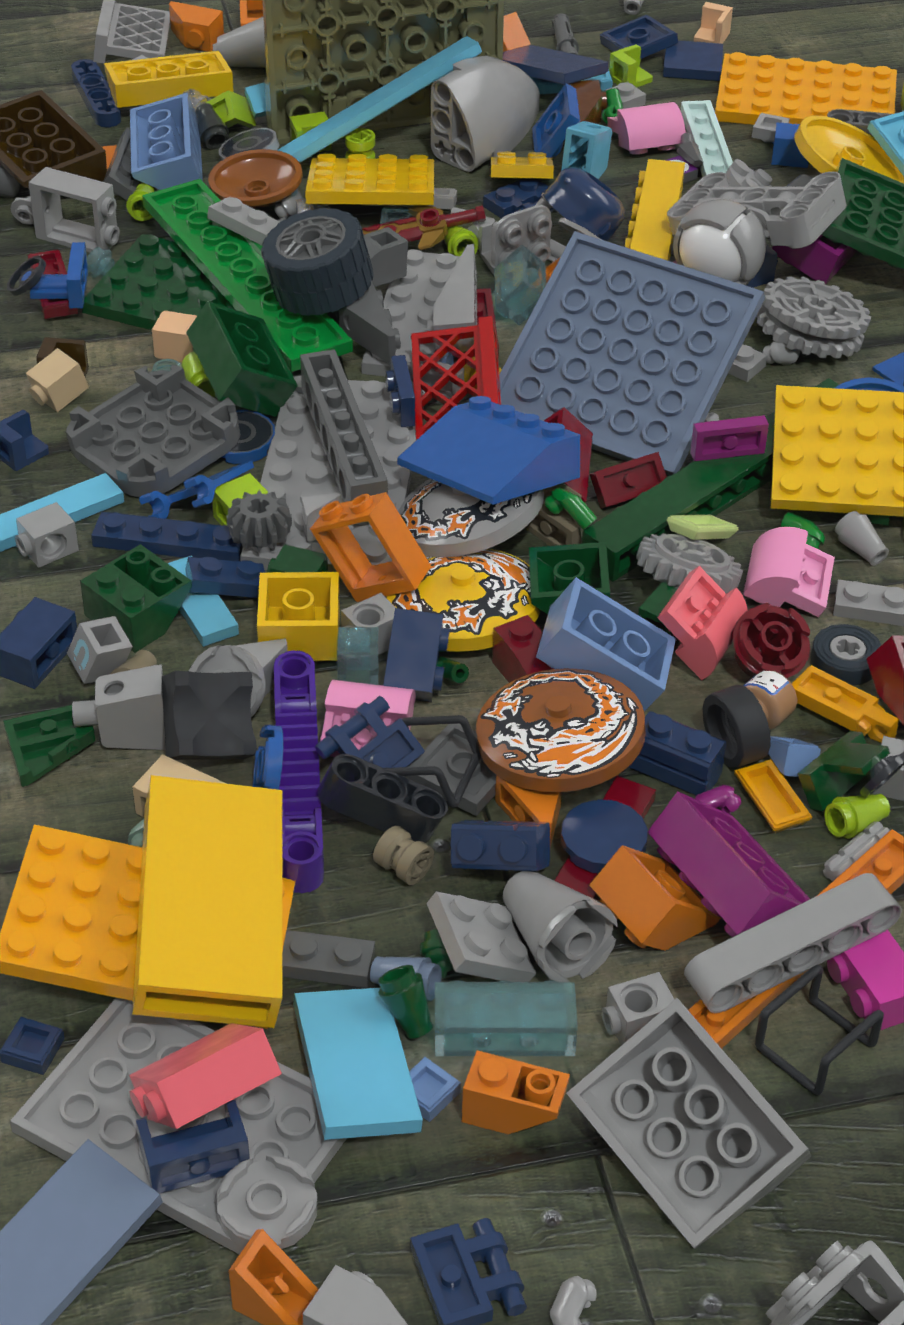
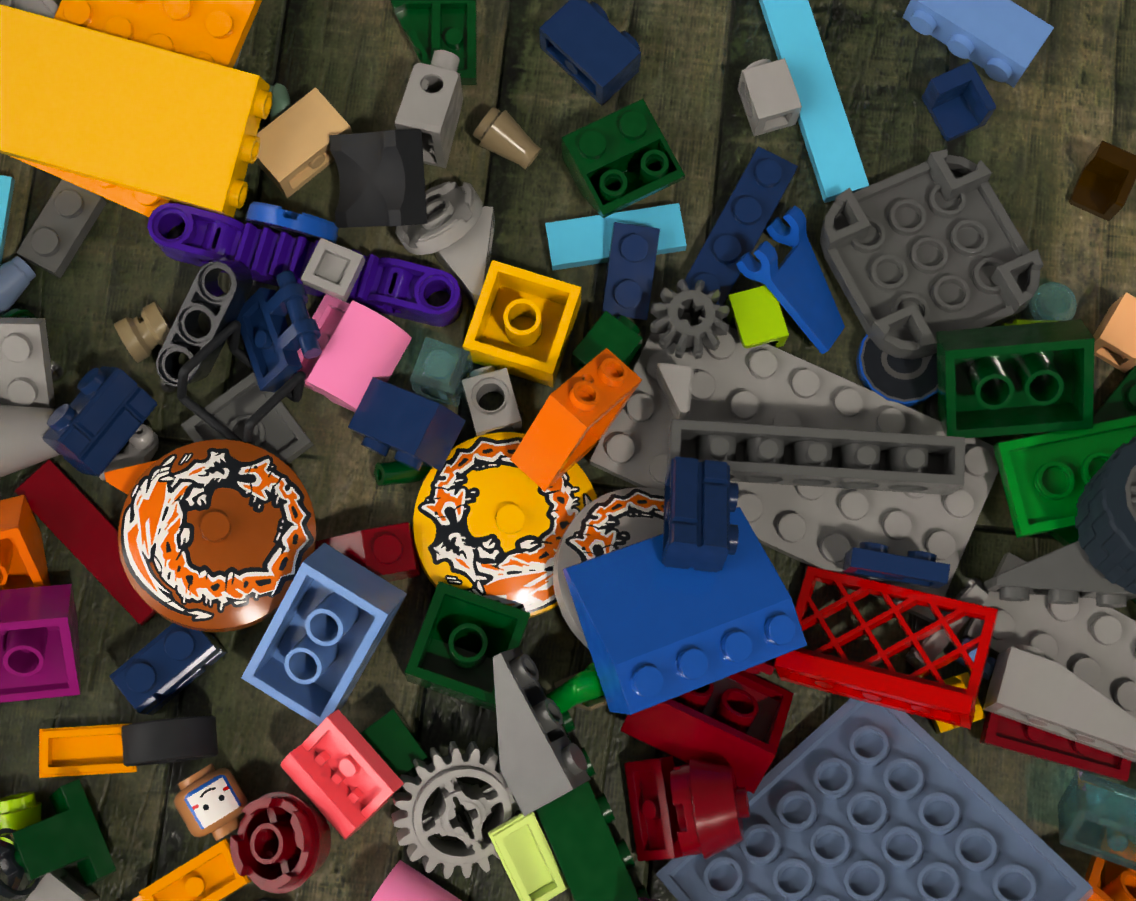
camera: 110 degrees right, 35 degrees up
tan brick [26,348,89,412] -> none
light grey brick [67,616,133,684] -> none
dark blue tile [561,799,648,873] -> none
magenta arm [694,785,741,814] -> none
medium blue slope [768,736,821,777] -> none
none -> light grey plate [301,238,365,302]
none -> slope [492,647,590,816]
none -> dark blue brick [662,456,739,572]
none -> dark red cone [670,758,750,860]

